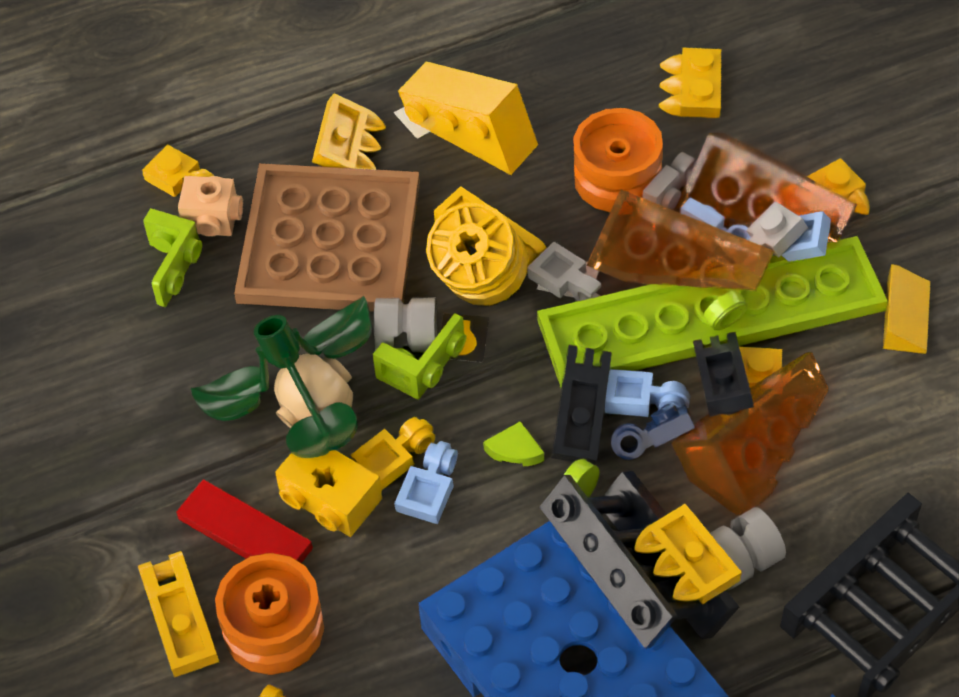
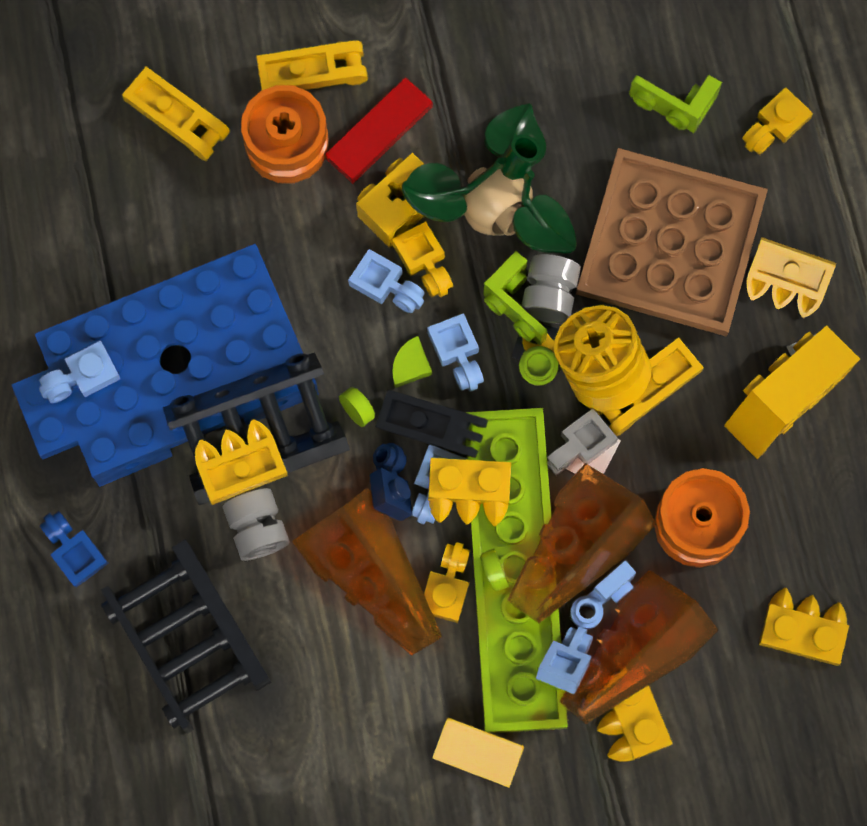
camera: 100 degrees right, 20 degrees up
light nougat brick [178,176,243,236] -> none
light grey plate [641,152,696,223] -> none
black hinge [693,332,754,417] -> none
light grey plate [730,201,808,275] -> none
none -> light blue plate [427,313,484,392]
none -> yellow plate [428,458,511,526]
none -> lime plate [519,346,559,386]

